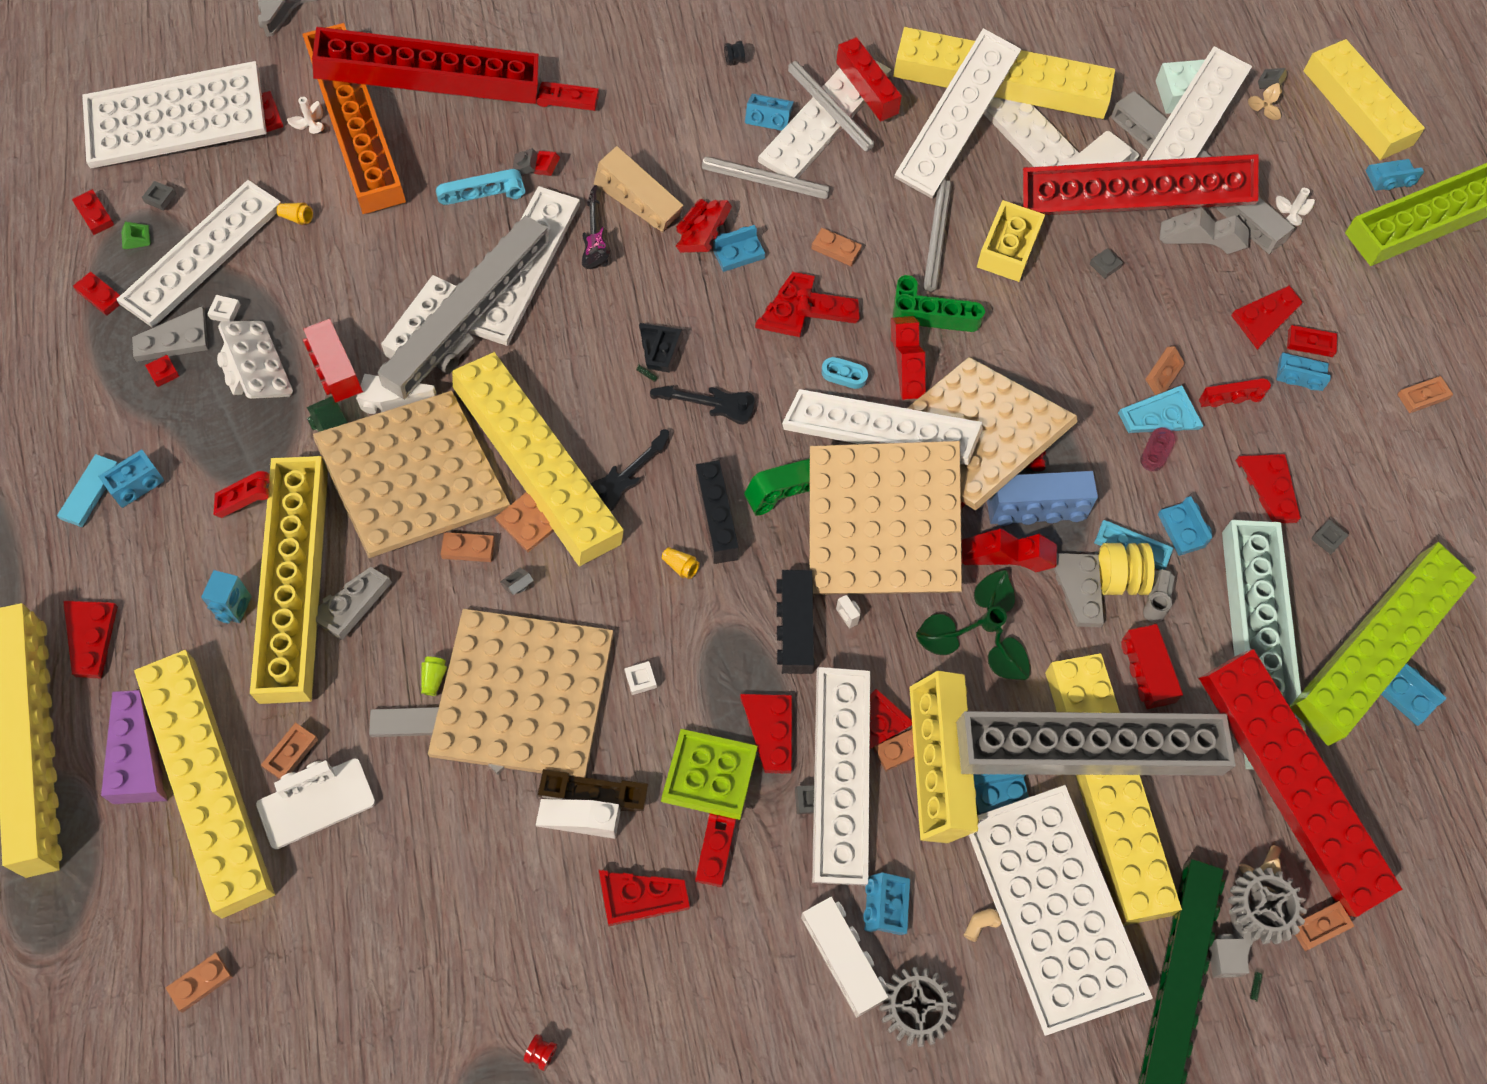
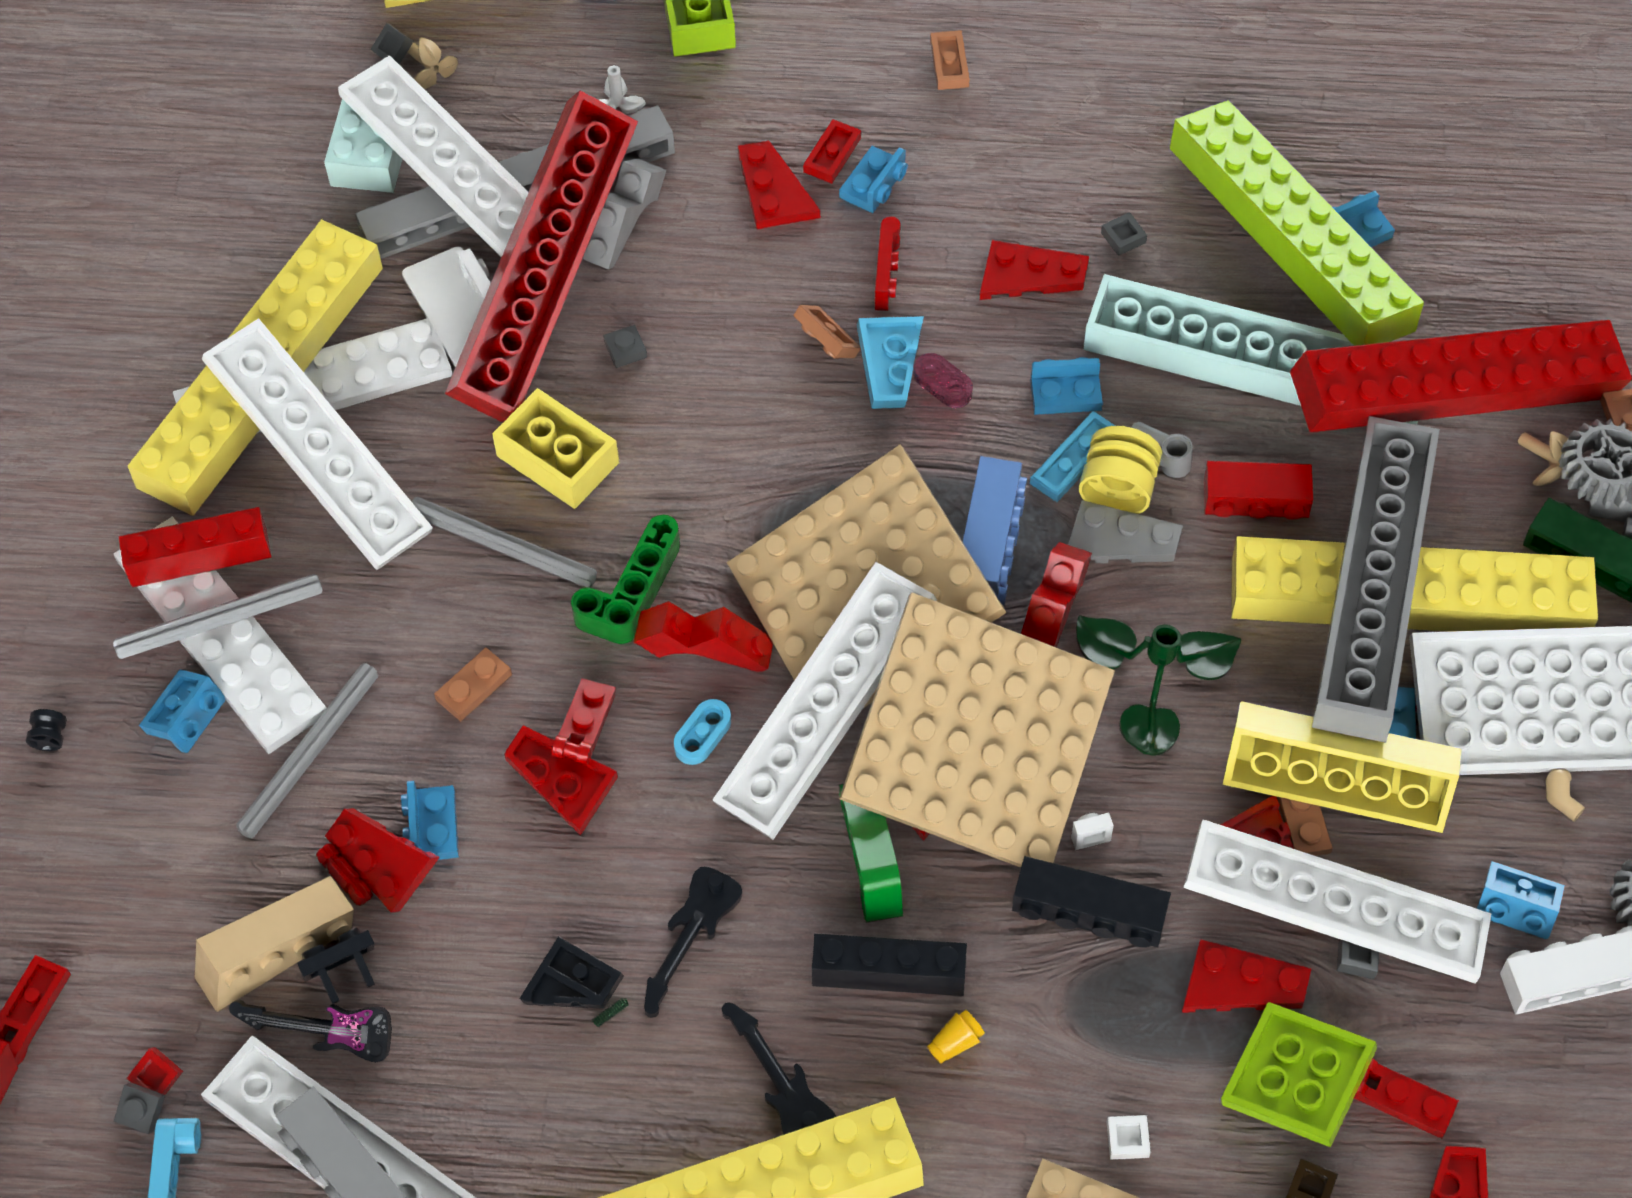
camera: 70 degrees left, 5 degrees down
none -> black plate [297,928,375,1004]

